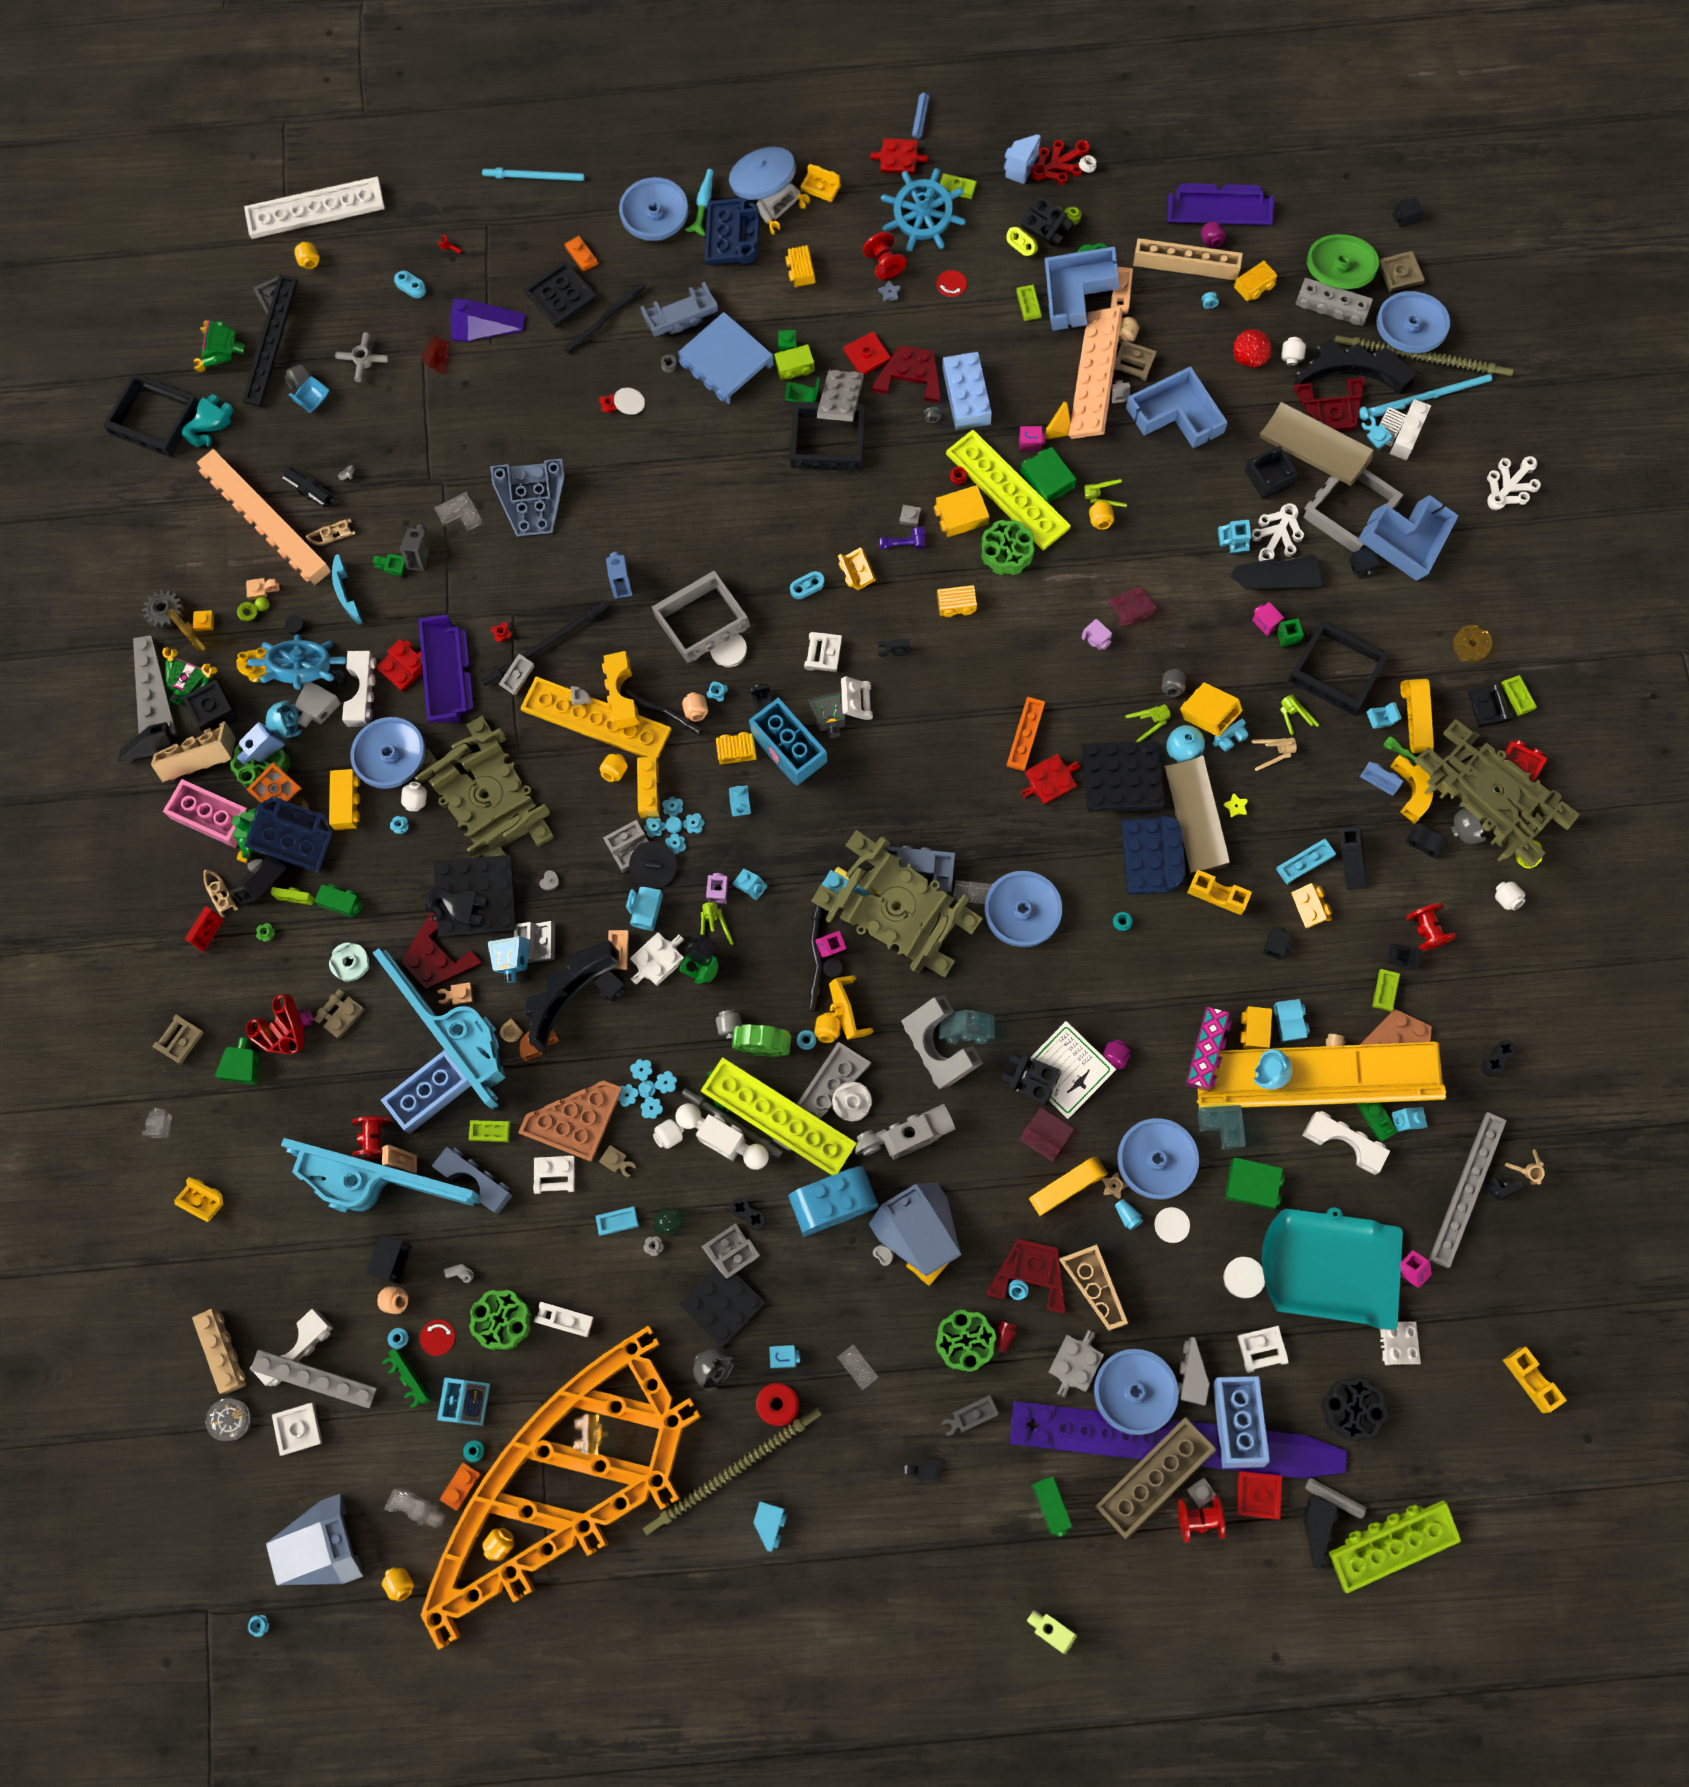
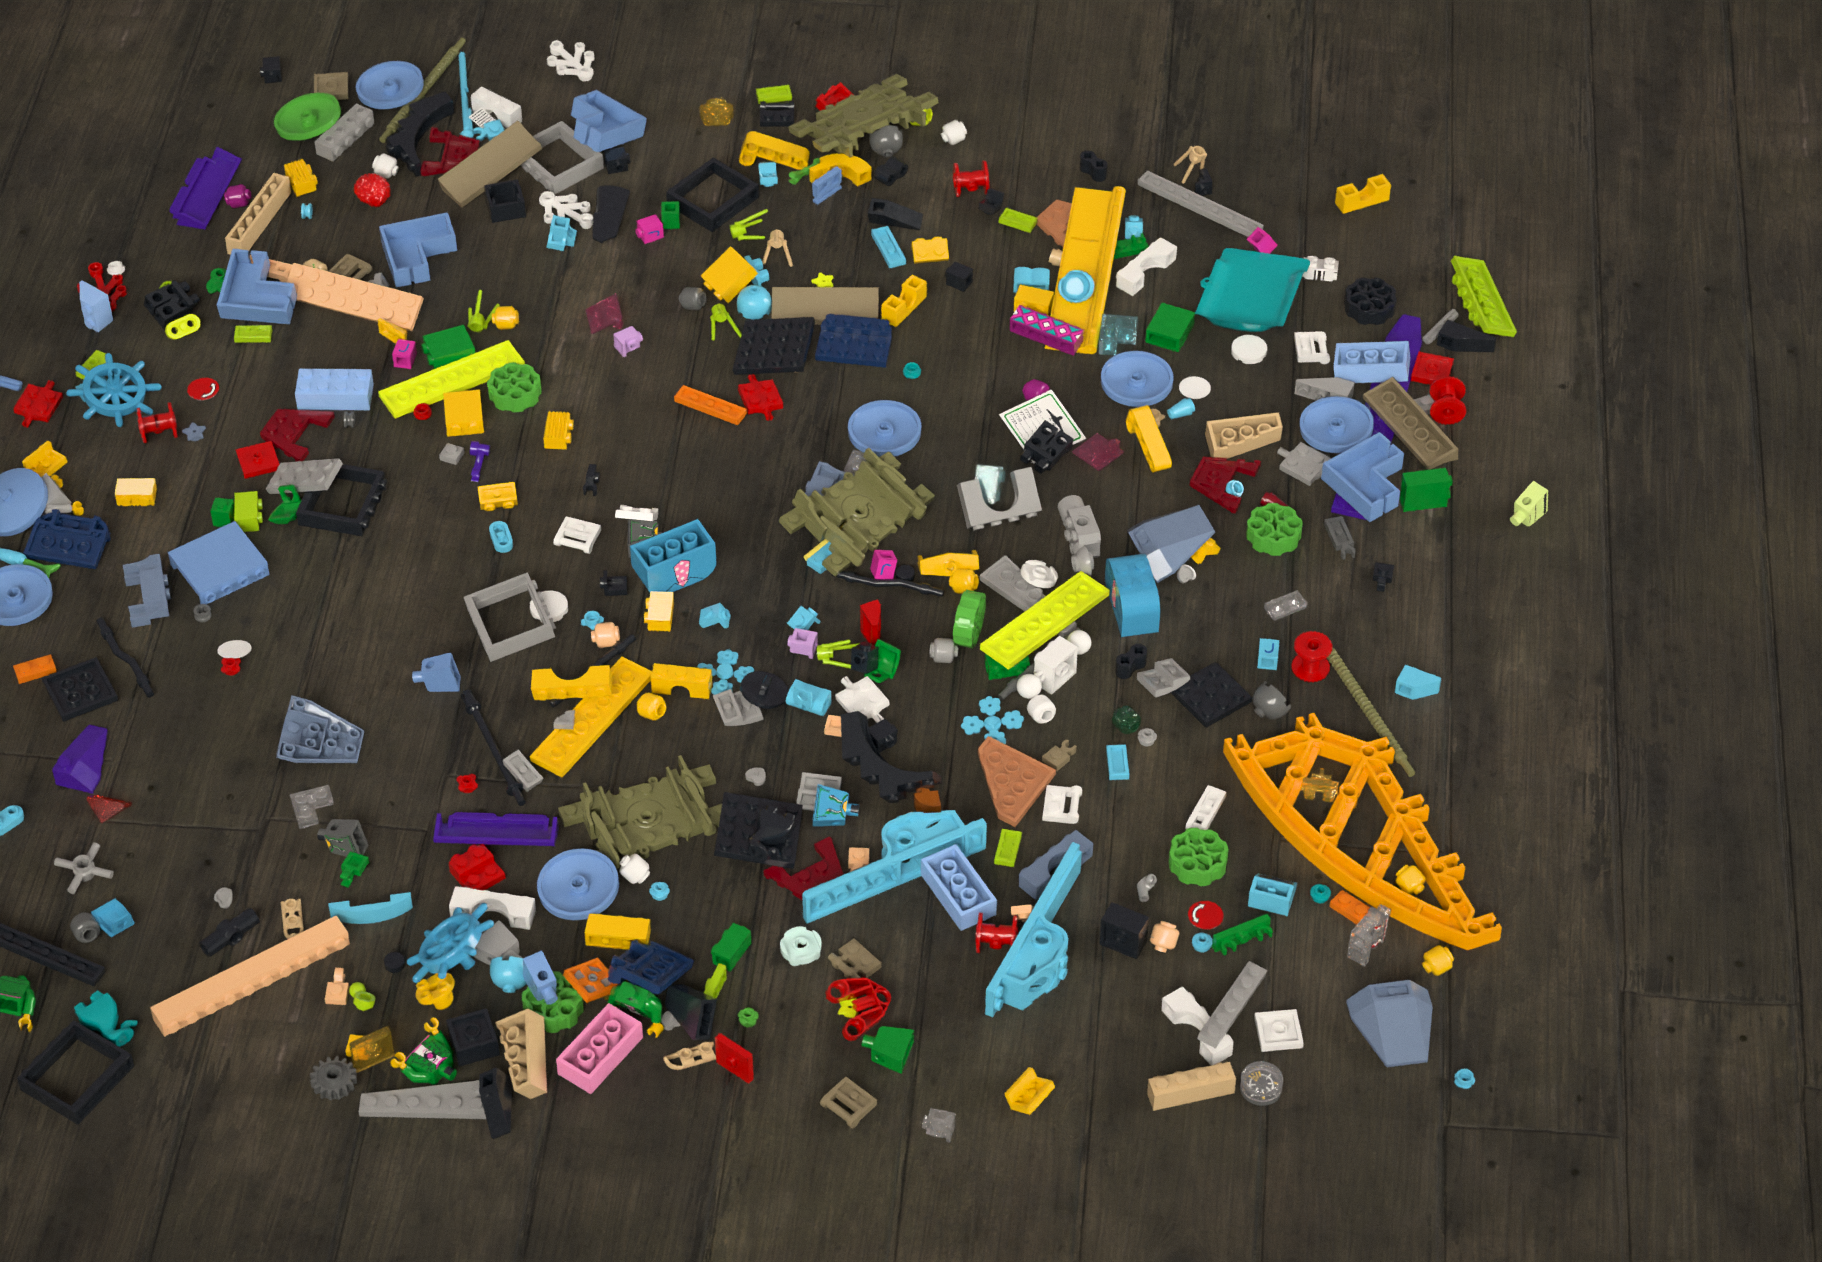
camera: 85 degrees left, 25 degrees down
none -> red tile [860,599,881,646]
none -> medium blue piece [1321,432,1404,522]

